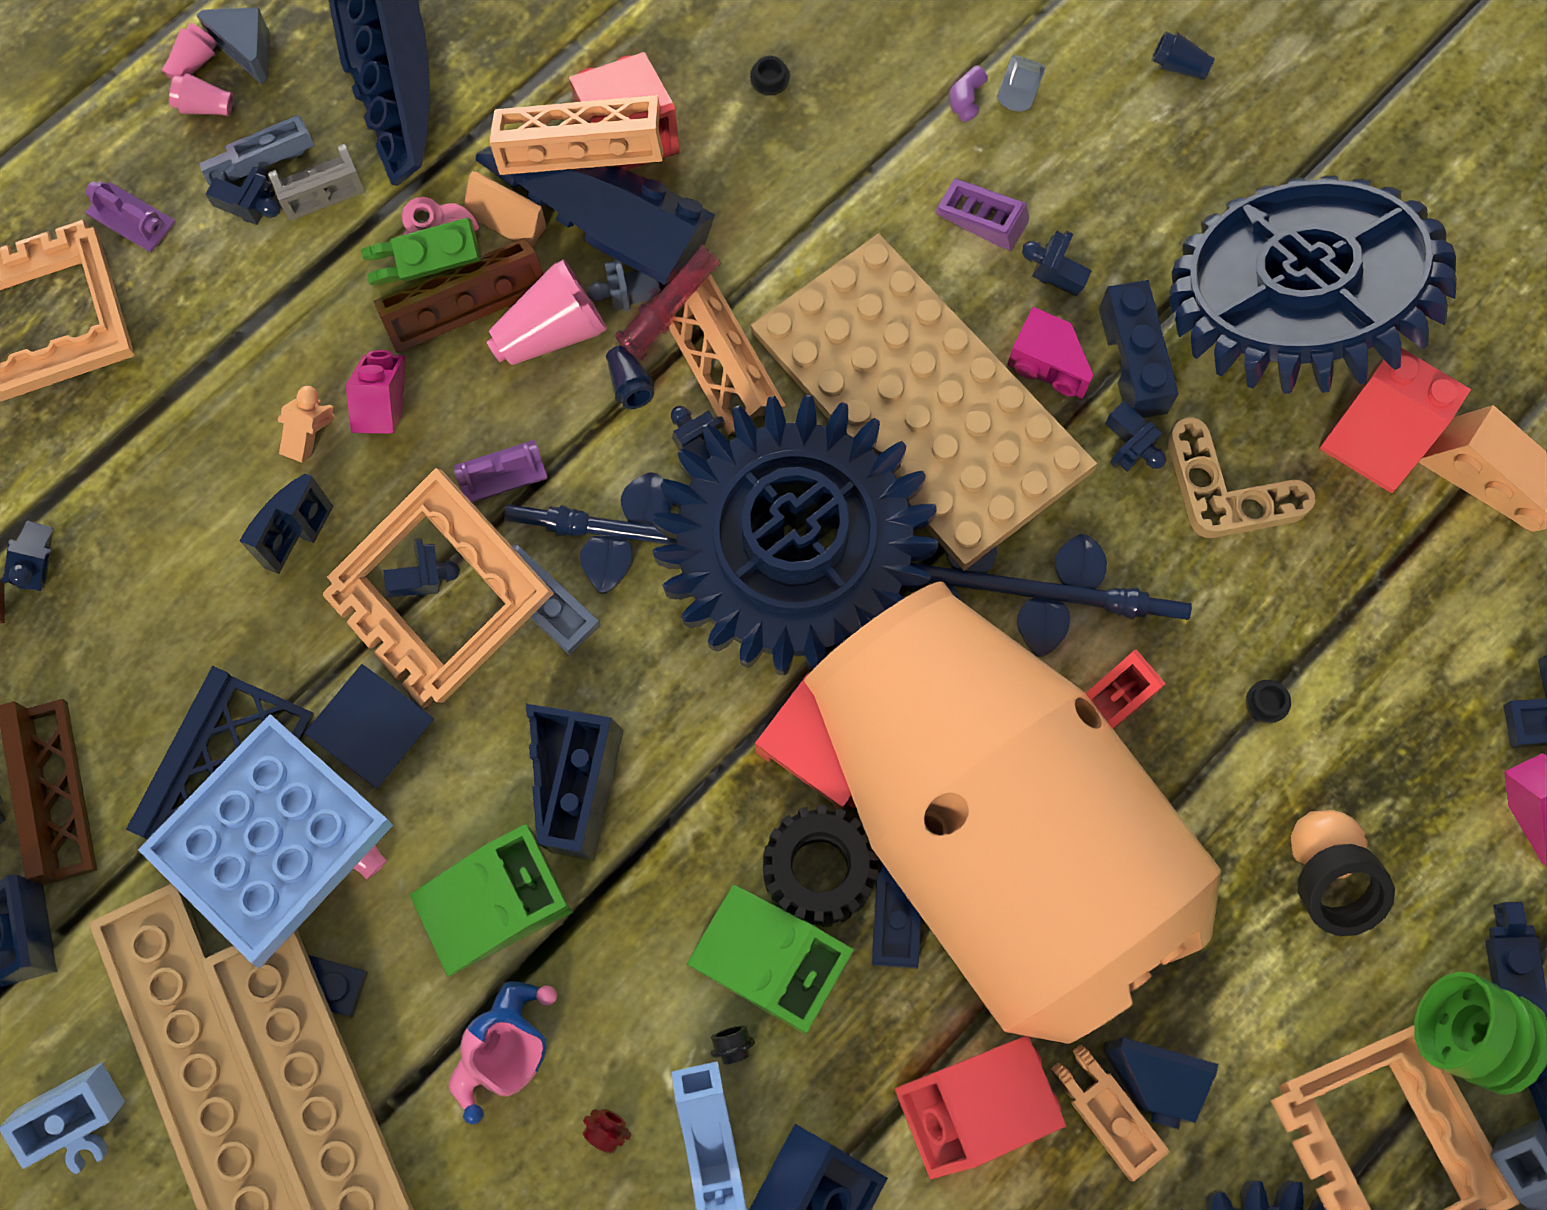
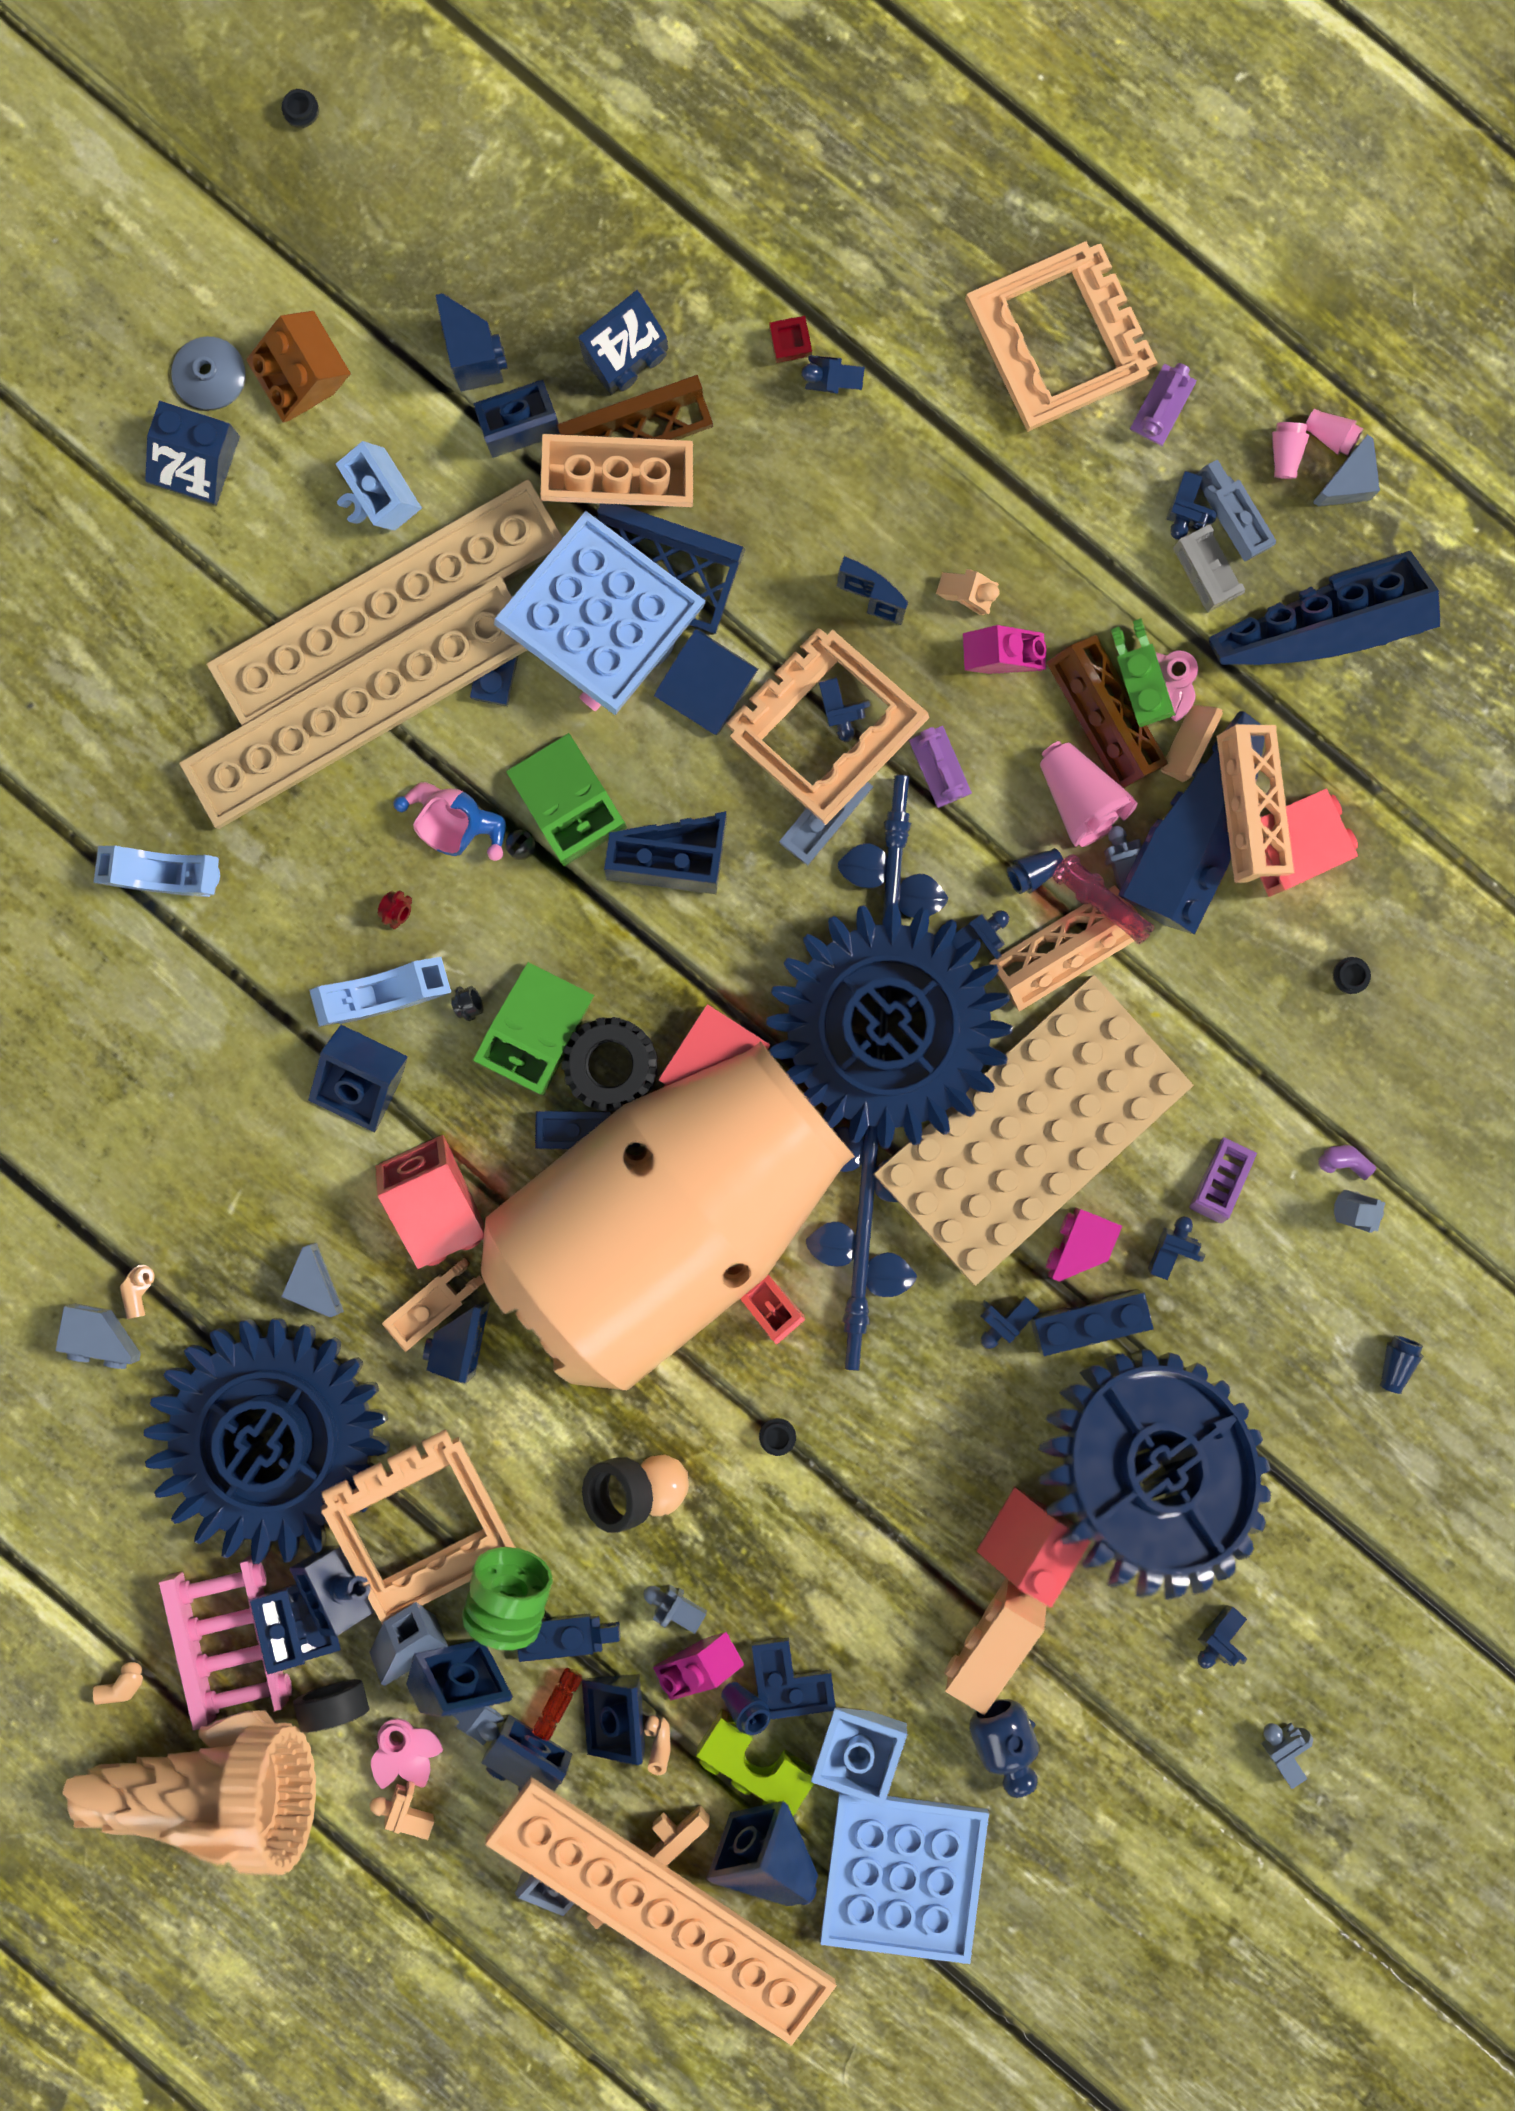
camera: 90 degrees right, 15 degrees up
tan beam [1168,418,1315,538] -> none
none -> black hinge [505,829,536,860]
none -> light nougat slope [541,434,693,507]
none -> sand blue piece [643,1585,707,1634]
none -> dark blue piece [1197,1605,1247,1669]

